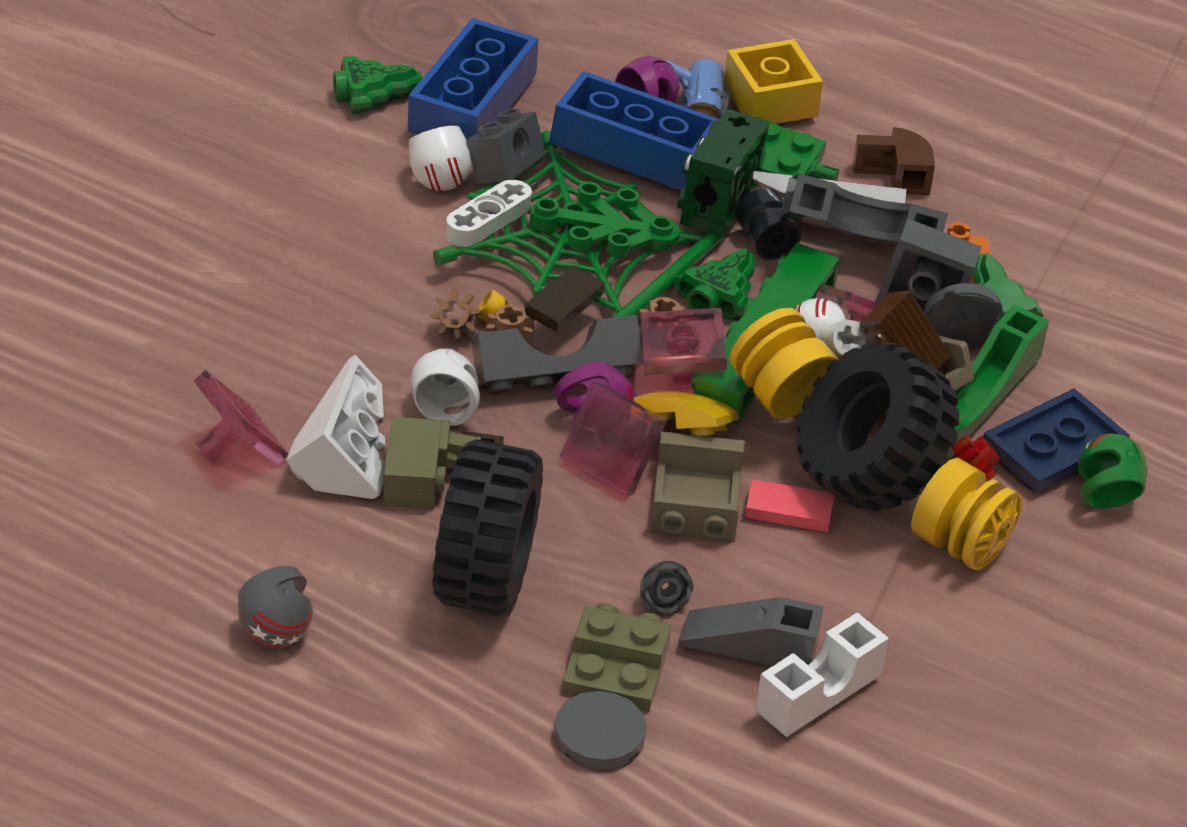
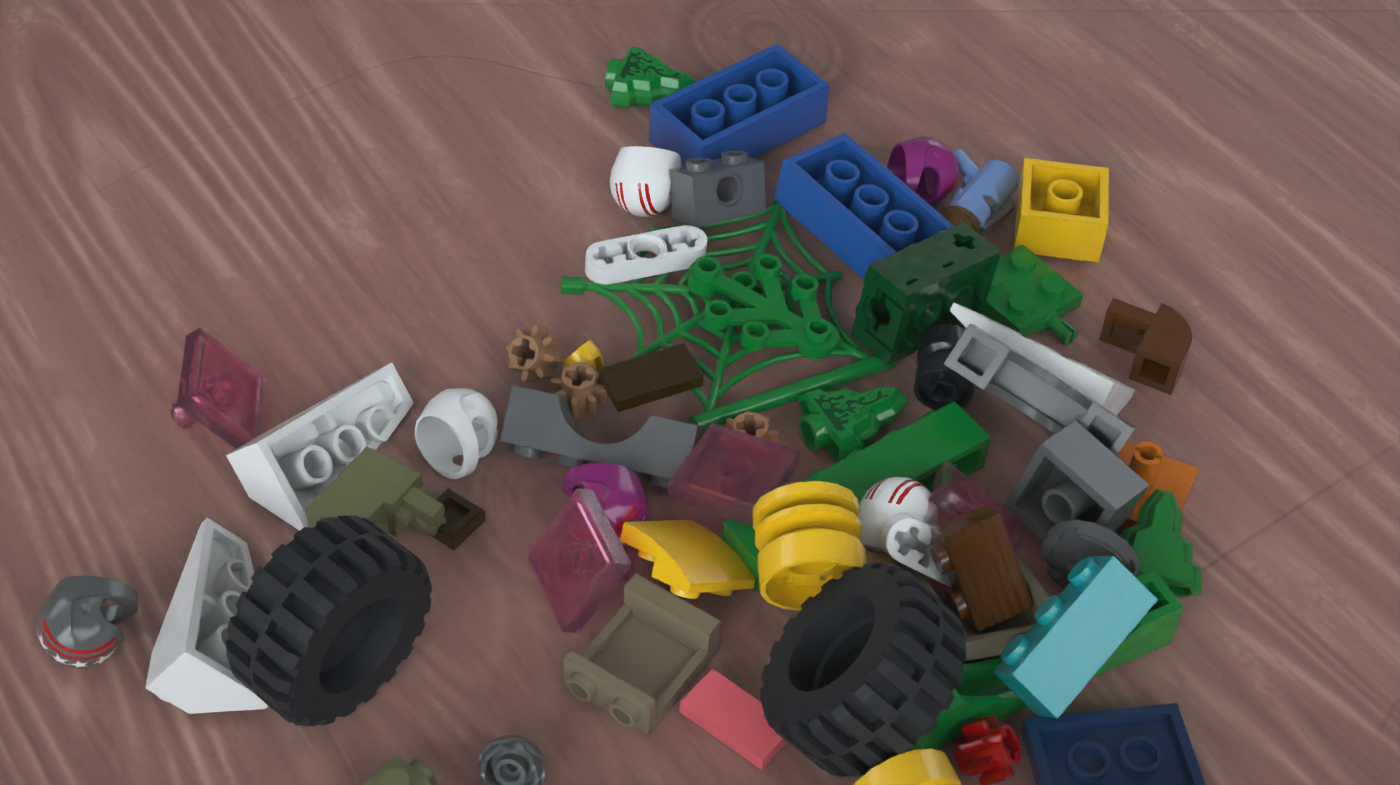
camera: 30 degrees right, 5 degrees up
none -> white wedge [145,518,268,714]
none -> teal brick [993,556,1158,719]

